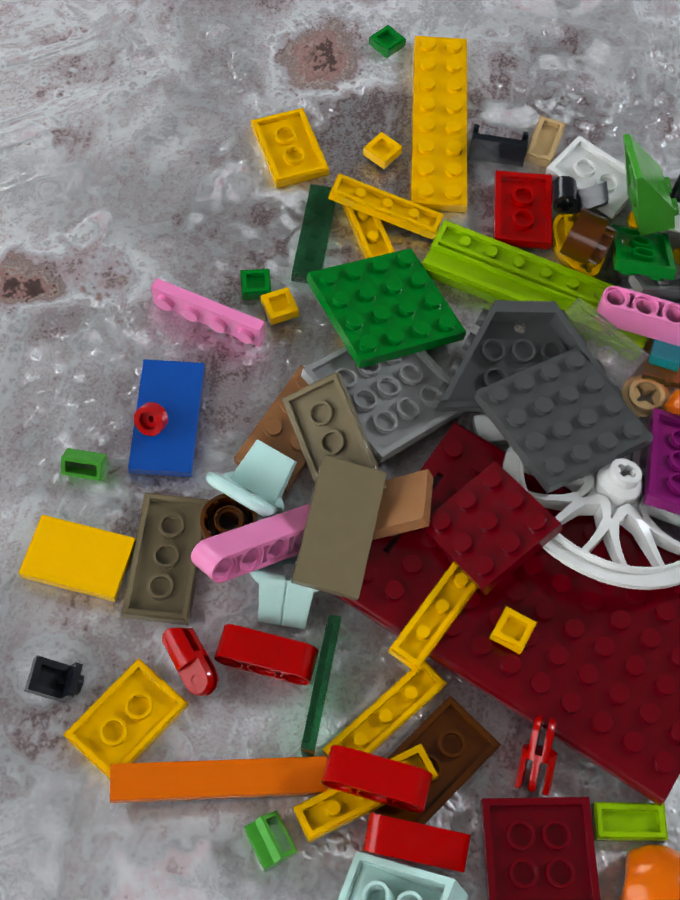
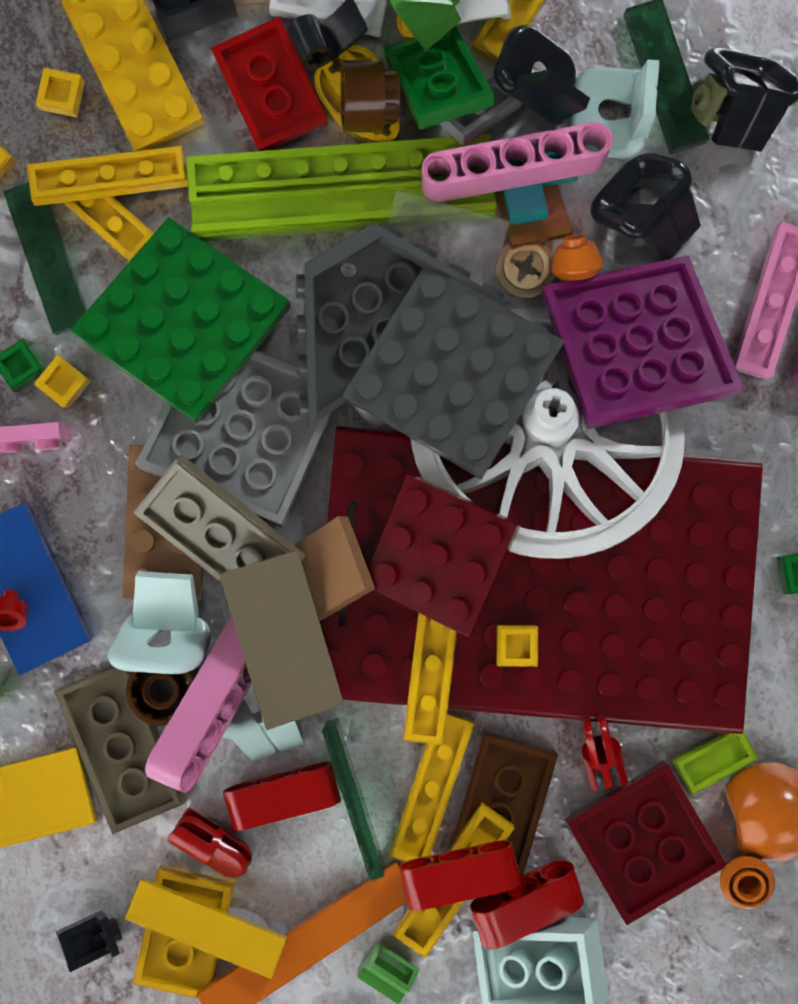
camera: 25 degrees left, 25 degrees up
none -> yellow tile [125,878,288,979]

